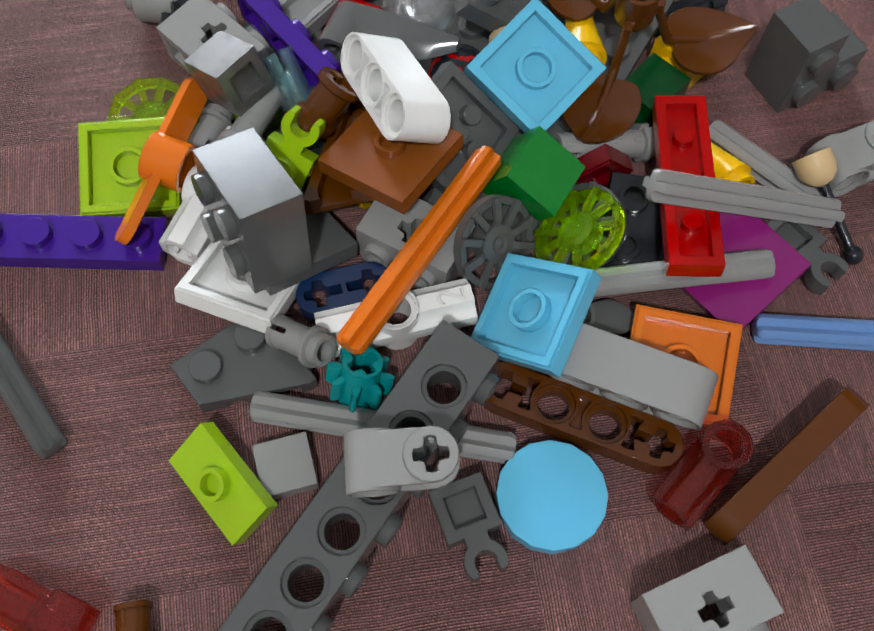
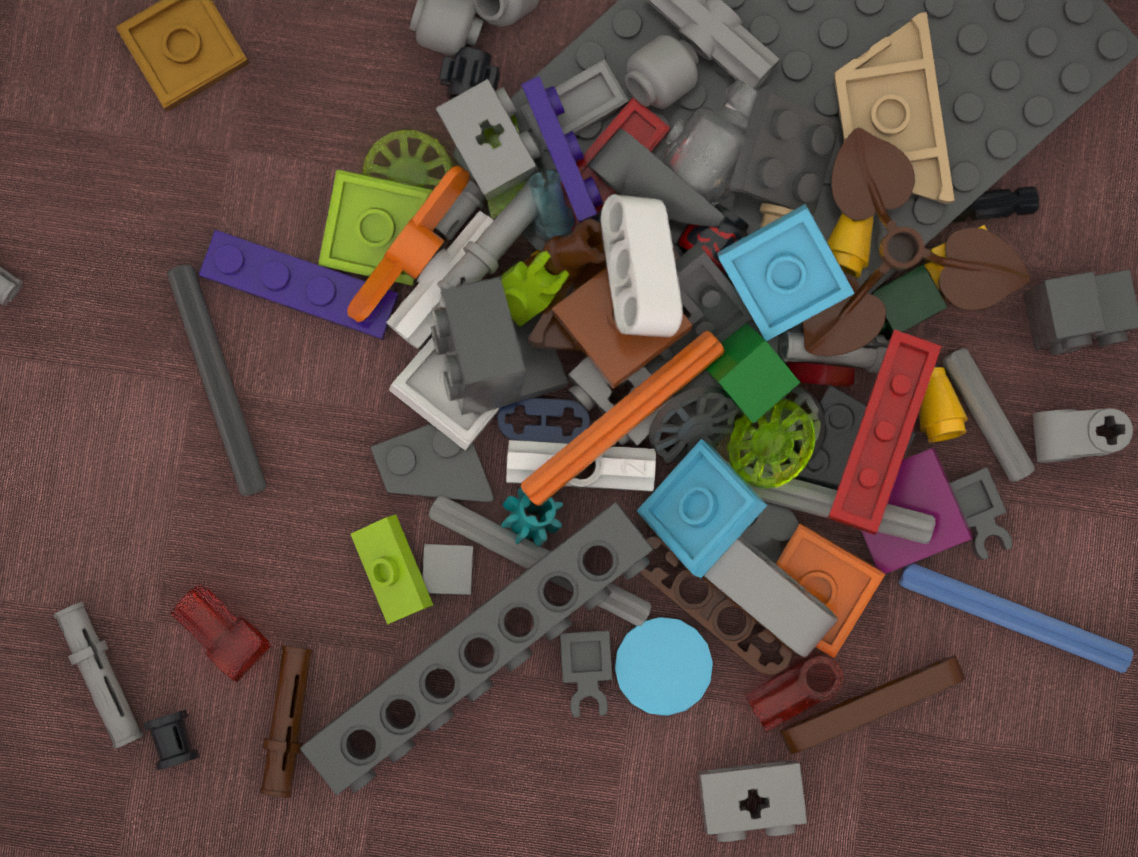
camera: 15 degrees right, 20 degrees up
flat silver panel [183,31,276,117] -> none
light grey pin [265,315,336,368] -> none
light grey piece [343,426,460,498] -> none
light grey axle [642,168,846,228] -> none
tan hinge [792,147,864,265] -> none

